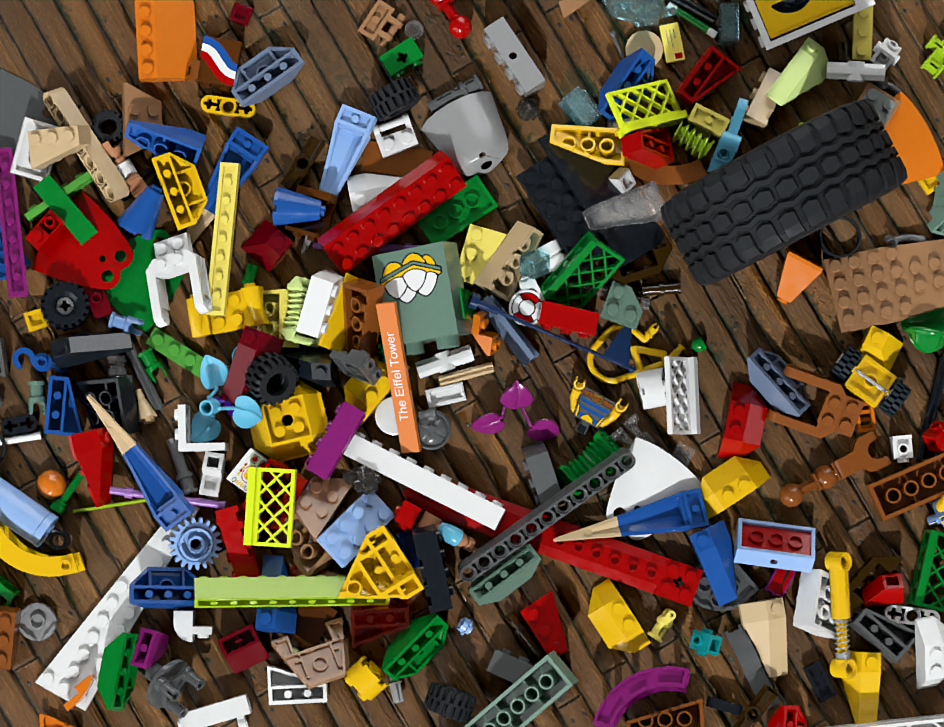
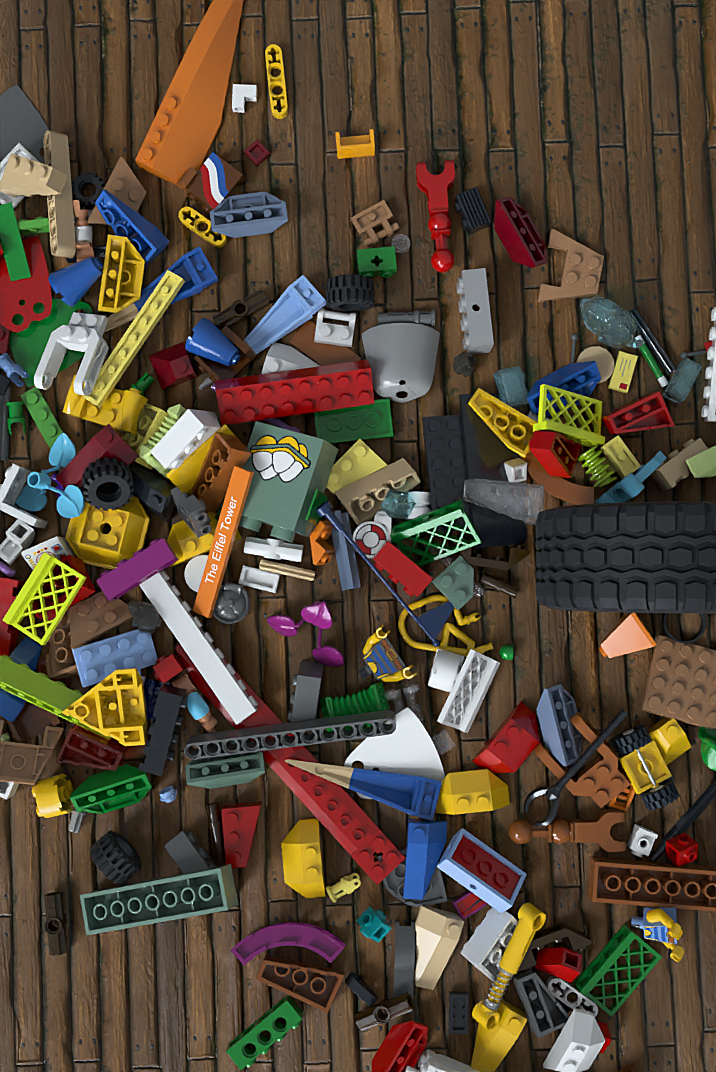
camera: 30 degrees right, 0 degrees up
none -> black piece [523,709,629,827]

